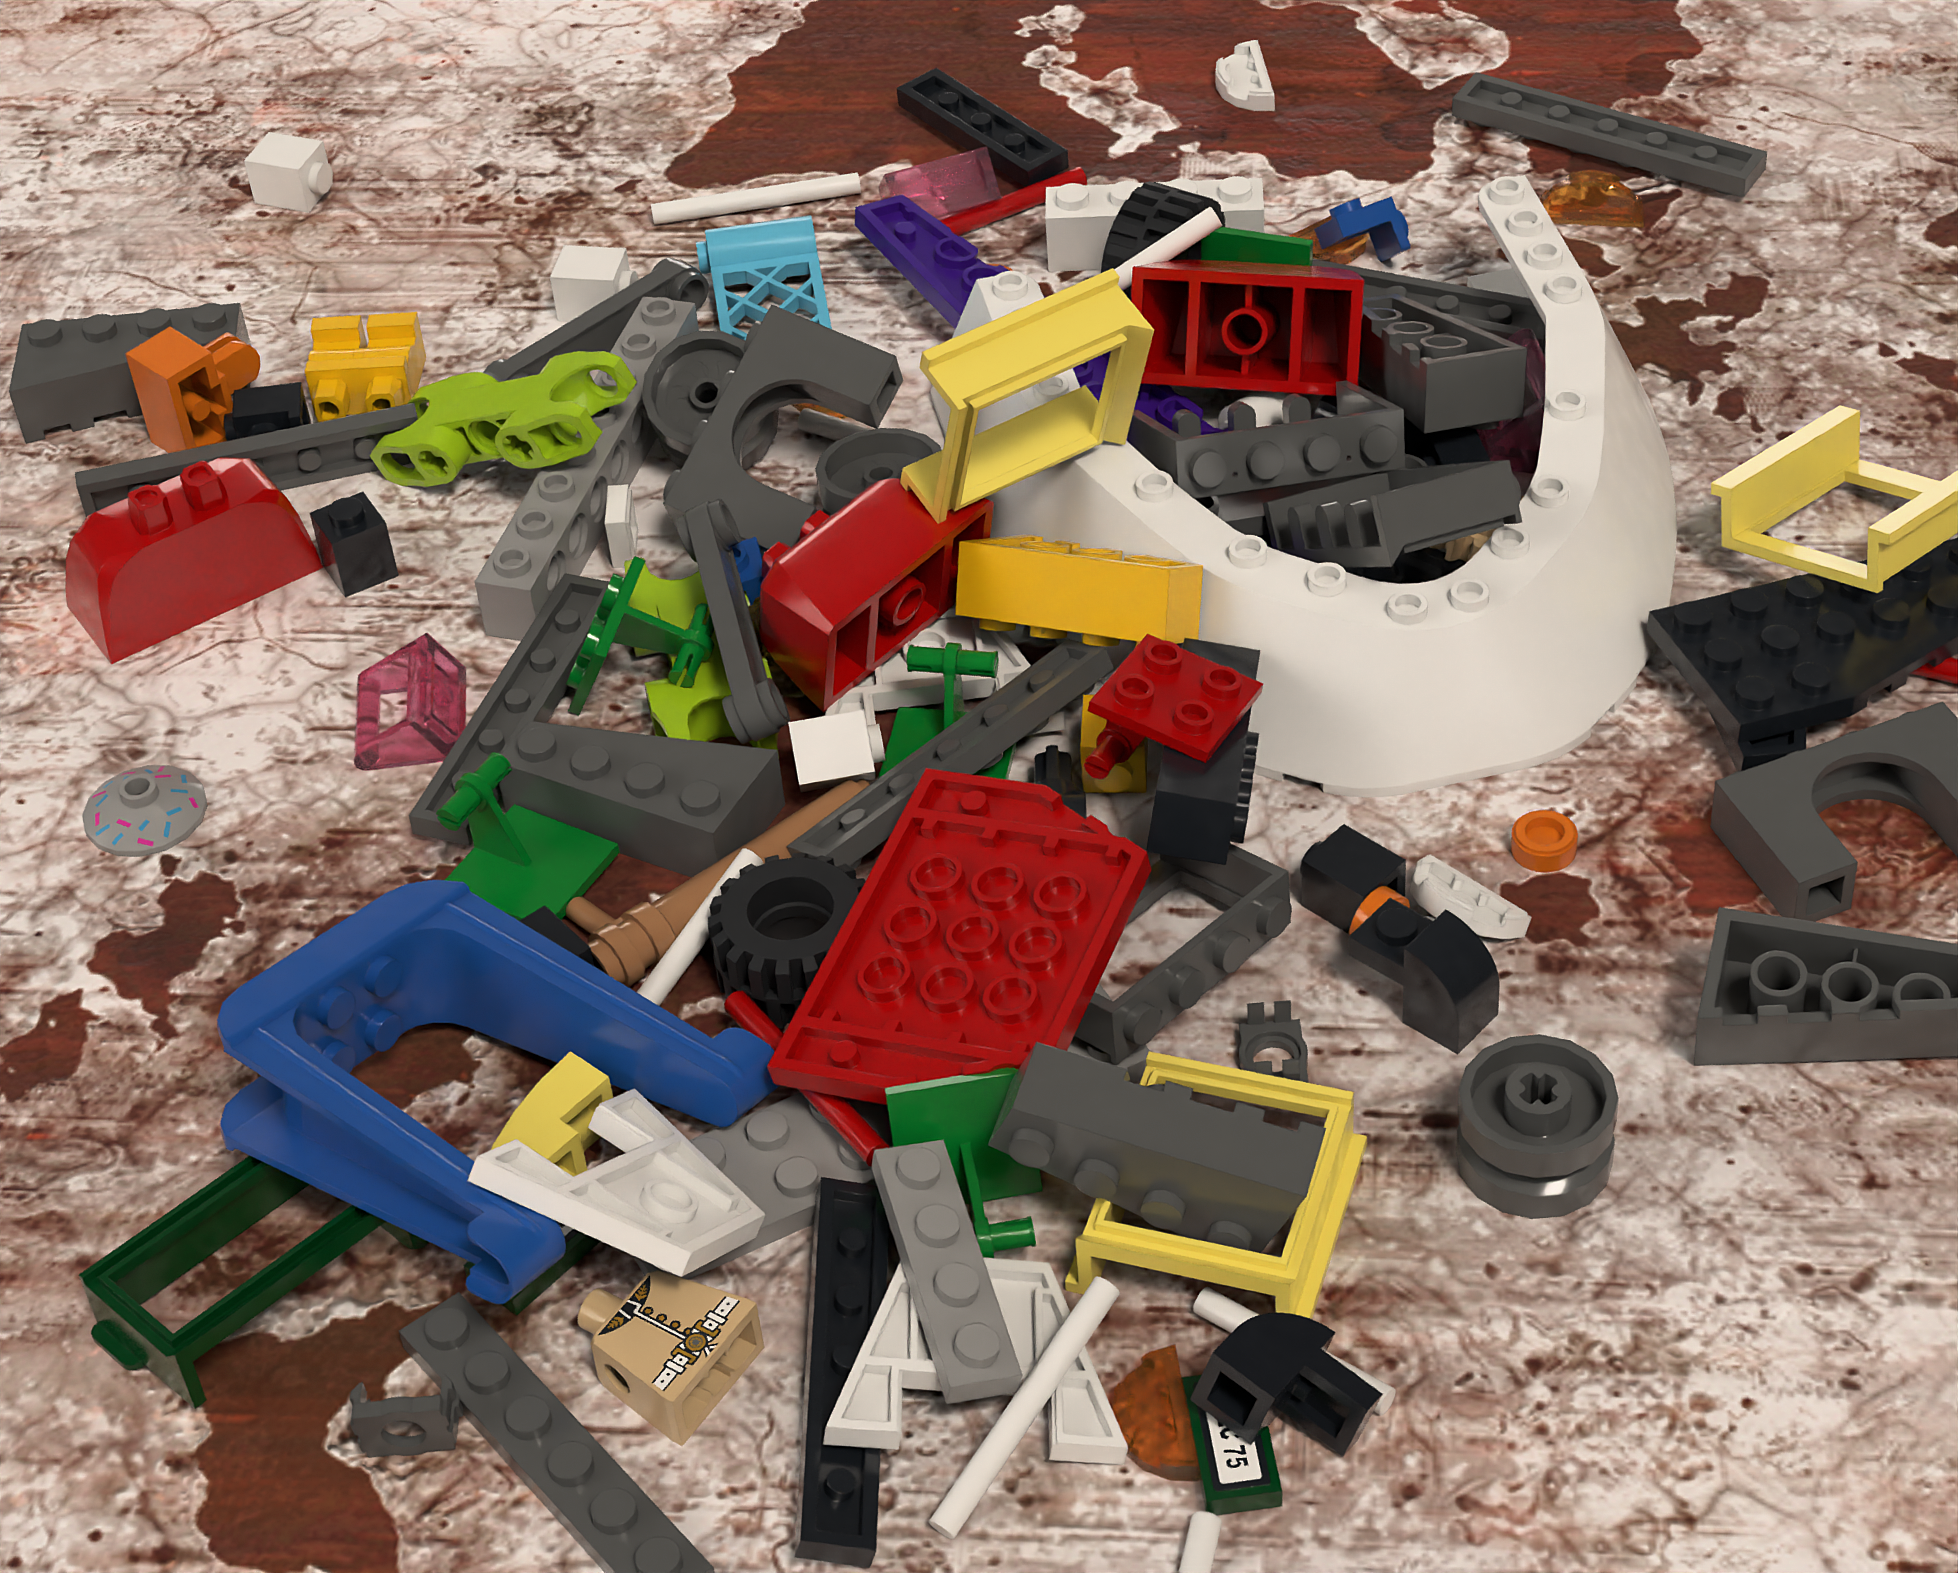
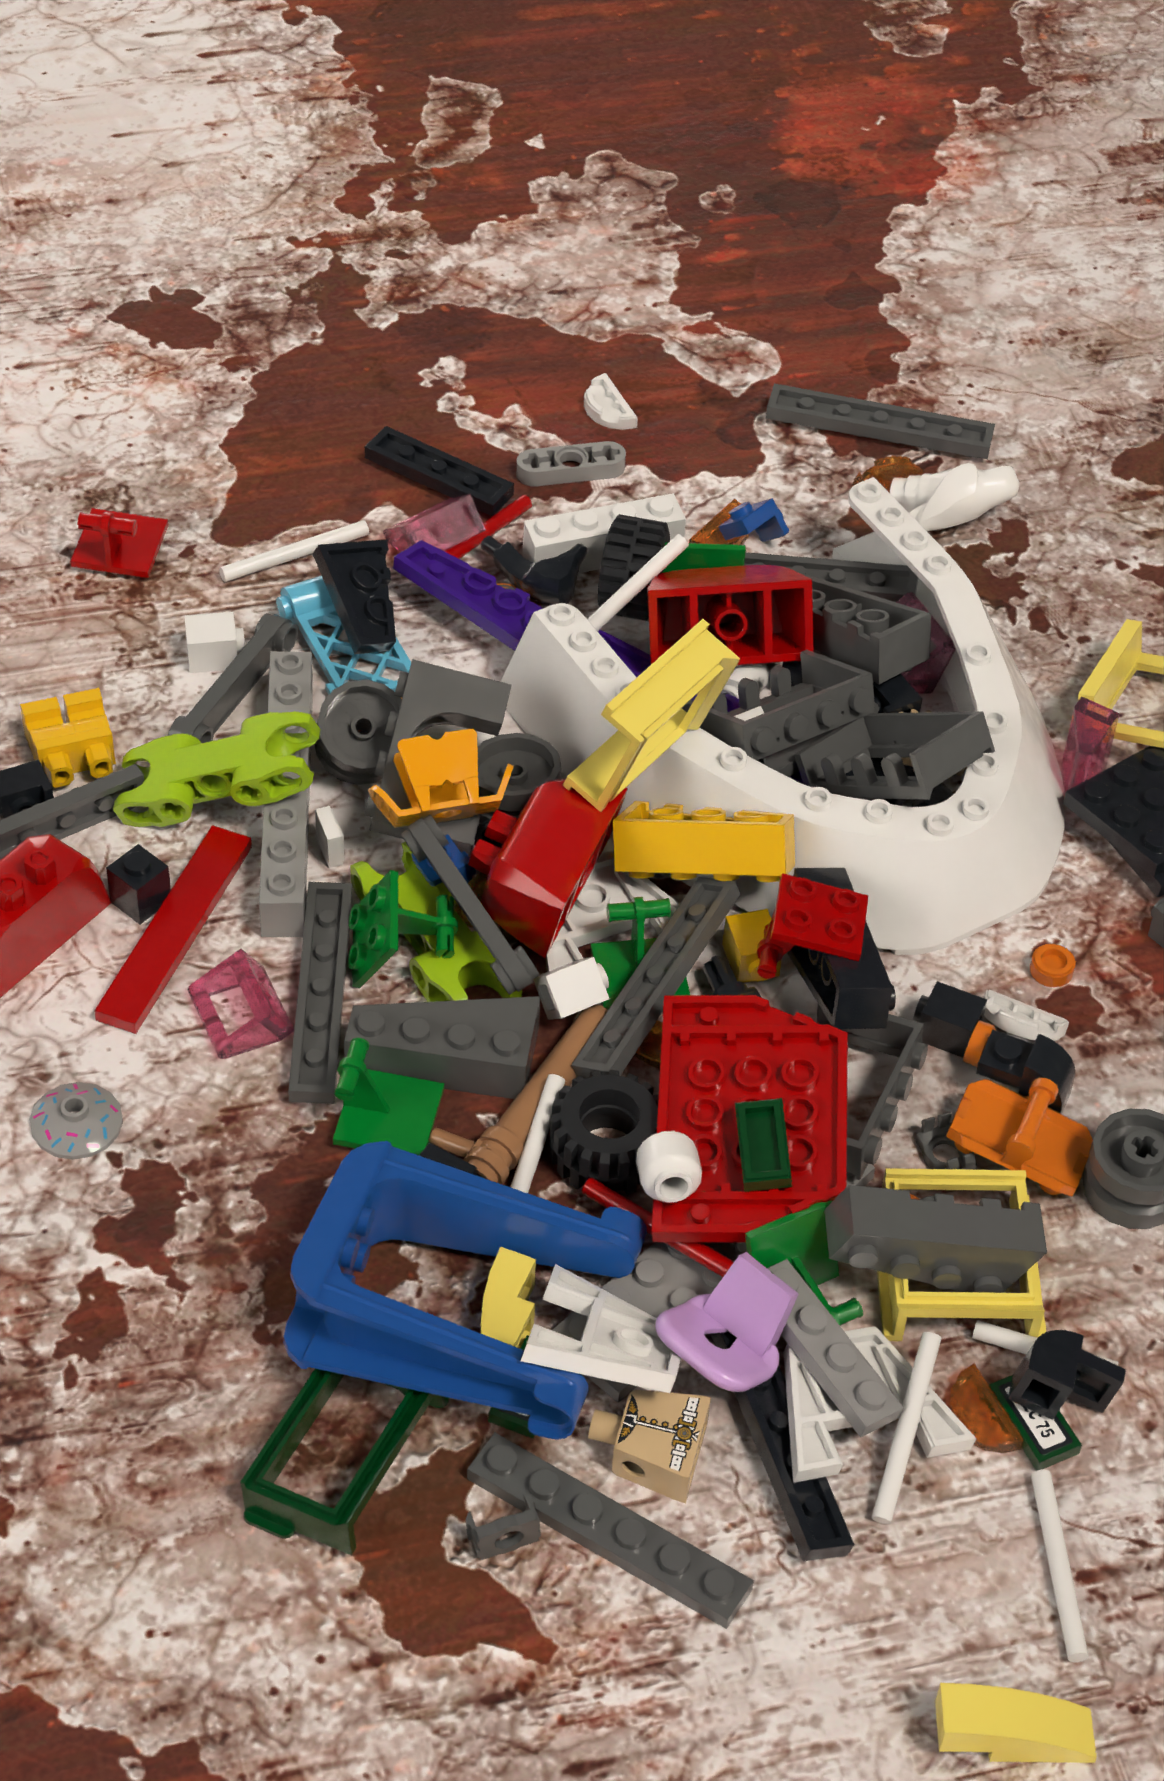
camera: 25 degrees left, 5 degrees up
none -> red plate [70,508,169,578]
none -> red tile [94,825,252,1034]
none -> black wing [313,539,396,654]
none -> light orange piece [368,729,514,828]
none -> black animal [481,536,588,605]
none -> light grey beam [516,441,626,486]
none -> white head [636,1131,702,1202]
none -> lavender piece [655,1252,799,1392]
none -> dark green tile [735,1098,792,1192]
none -> white animal [890,463,1020,531]
none -> orange shield [946,1078,1093,1197]
none -> clear pink tile [1061,697,1120,793]

